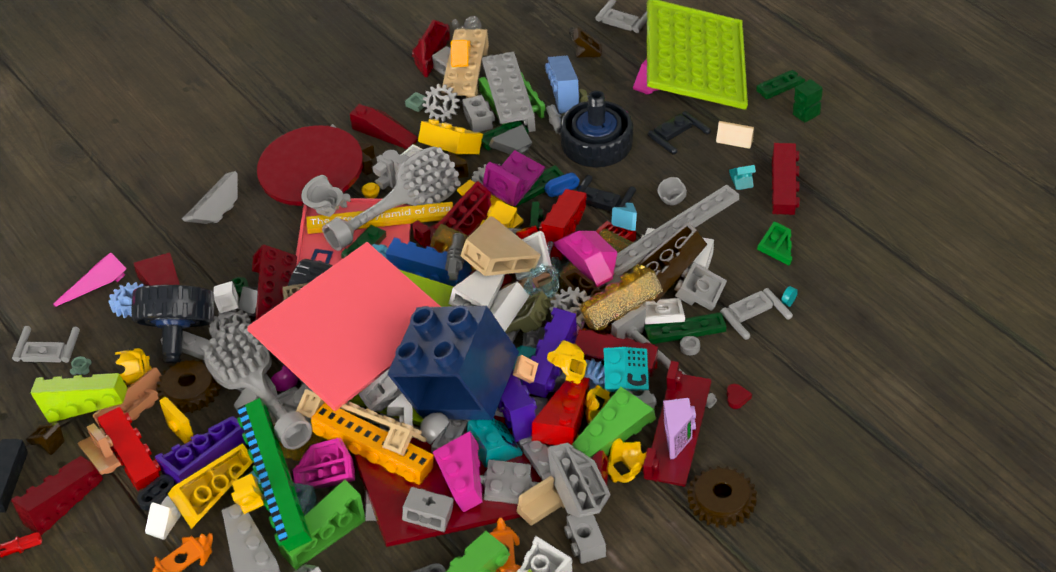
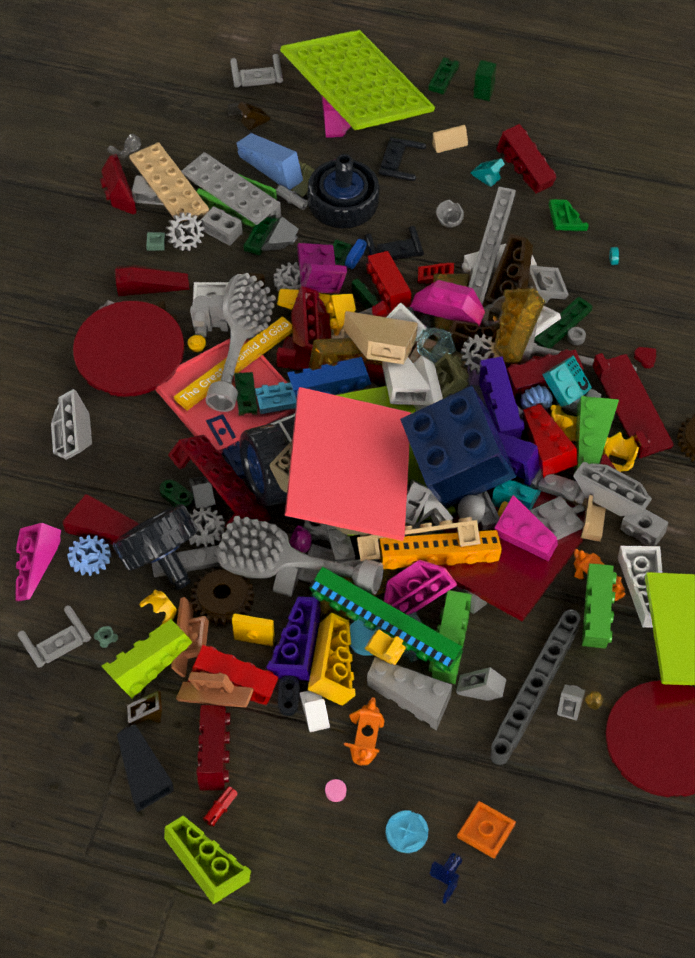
camera: 40 degrees left, 10 degrees up
white brick [213,281,239,313] -> none
light grey helmet [301,175,351,217] -> none
light grey brick [402,487,454,532] -> none
yellow wedge [418,119,483,154] -> none
dark grey hinge [445,233,465,280] -> none
light orange slope [451,40,471,67] -> none
light nougat tile [513,355,539,383] -> none
yellow helmet [547,340,587,384] -> none
medium azure slope [612,203,637,231] -> none
lavender slope [664,398,696,459] -> none
light grey plate [721,288,793,340] -> none

